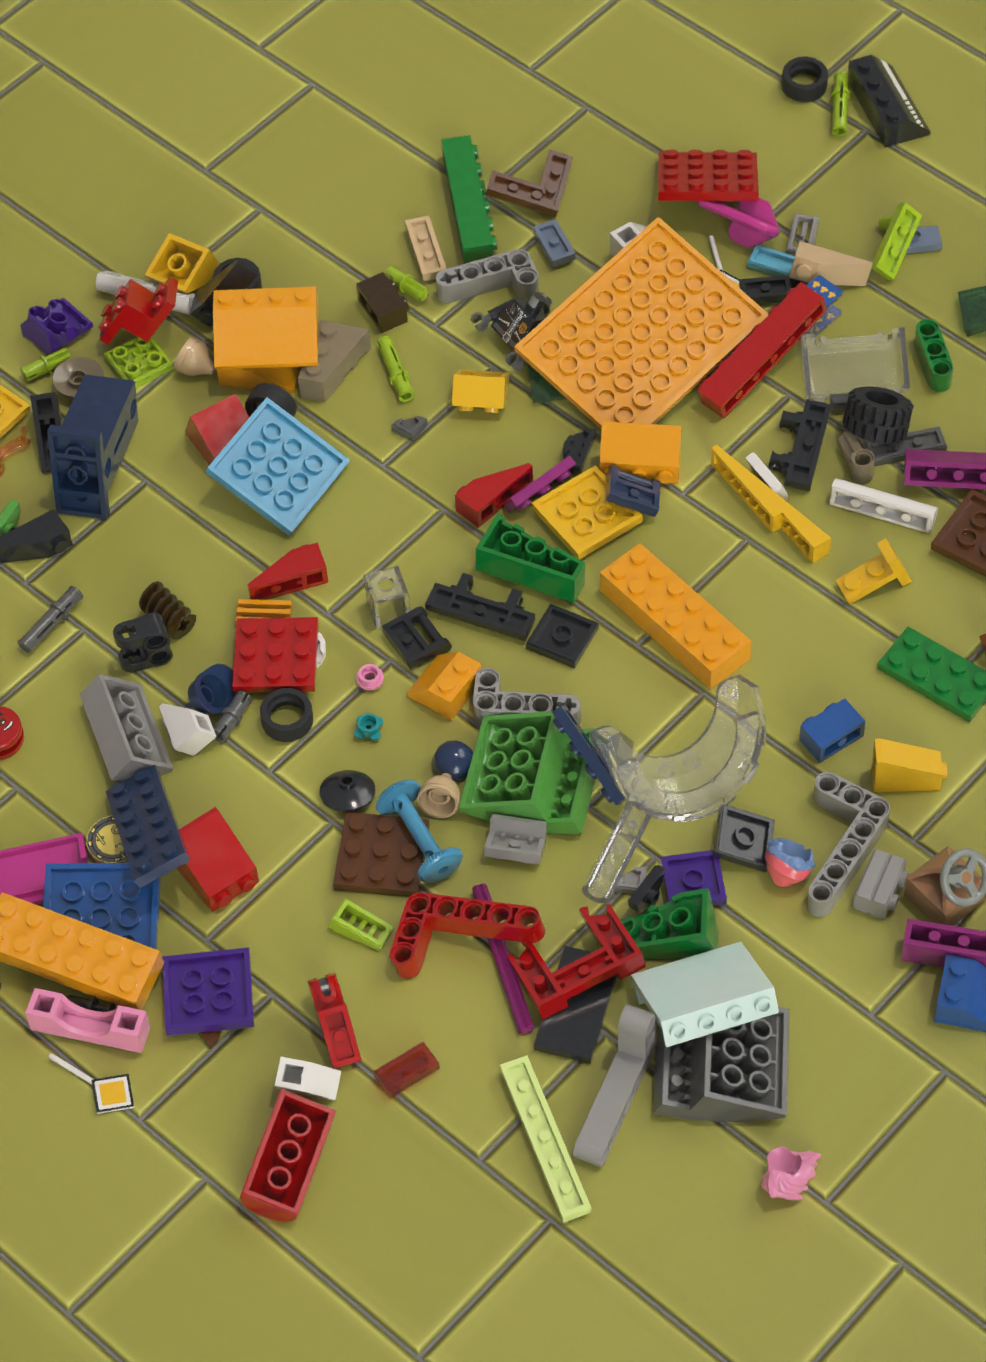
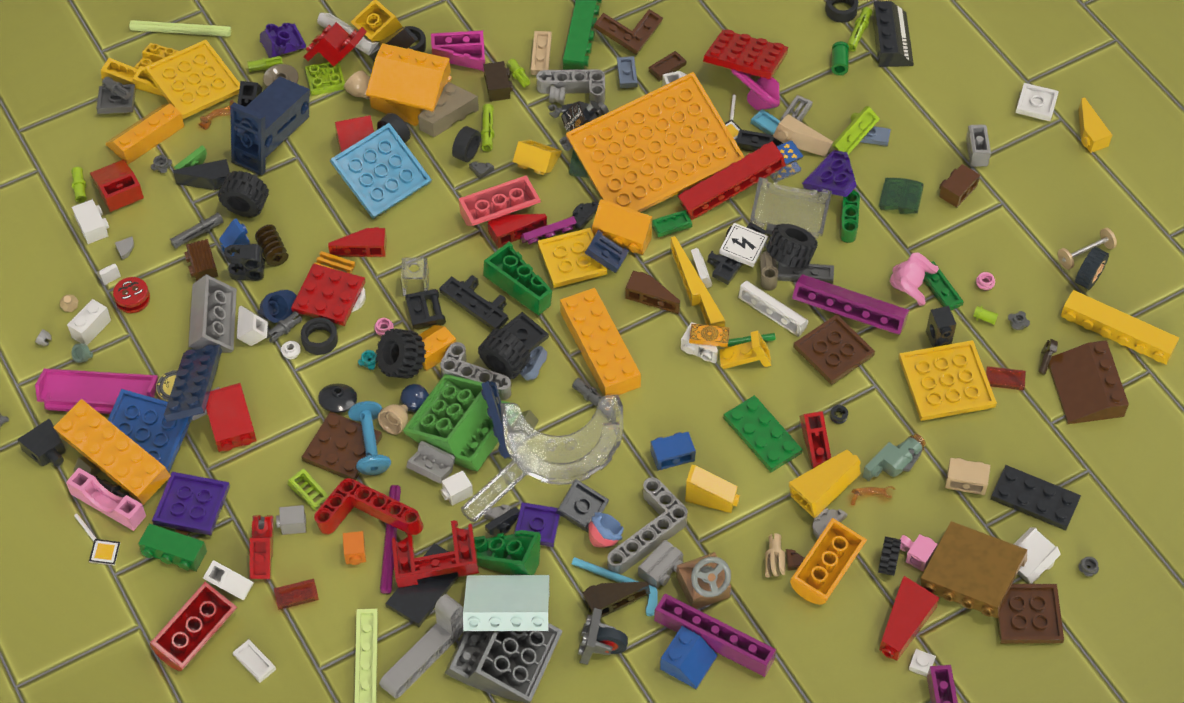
camera: 15 degrees right, 0 degrees up
none -> olive slope [73,457,101,476]
none -> green brick [138,523,207,572]
none -> reddish brown brick [184,239,218,282]
none -> black tyre [218,171,269,217]
none -> blue slope [219,219,250,256]
none -> white tile [233,639,276,683]
none -> light grey brick [276,505,307,535]
none -> white plate [281,341,301,359]
none -> orange brick [343,531,366,565]
none -> black tyre [376,329,426,379]
none -> dark pink wedge [431,30,485,71]
none -> white brick [440,471,473,506]
none -> black tyre [452,126,481,163]
none -> coral slope [459,176,541,226]
none -> black tyre [478,329,531,380]
none -> sand blue plate [520,346,547,380]
none -> light grey wheel [549,86,566,105]
none -> dark grey pin [572,377,623,422]
none -> medium azure piece [572,557,658,616]
none -> dark grey plate [578,608,628,665]
none -> dark brown slope [582,582,650,618]
none -> reddish brown slope [625,270,680,314]
none -> reddish brown tile [649,51,687,81]
none -> green plate [652,210,692,238]
none -> white slope [681,322,718,363]
none -> tile [689,324,730,347]
none -> white tile [719,223,768,267]
none -> green piece [728,333,776,347]
none -> dark purple plate [802,150,857,197]
none -> green piece [831,41,849,75]

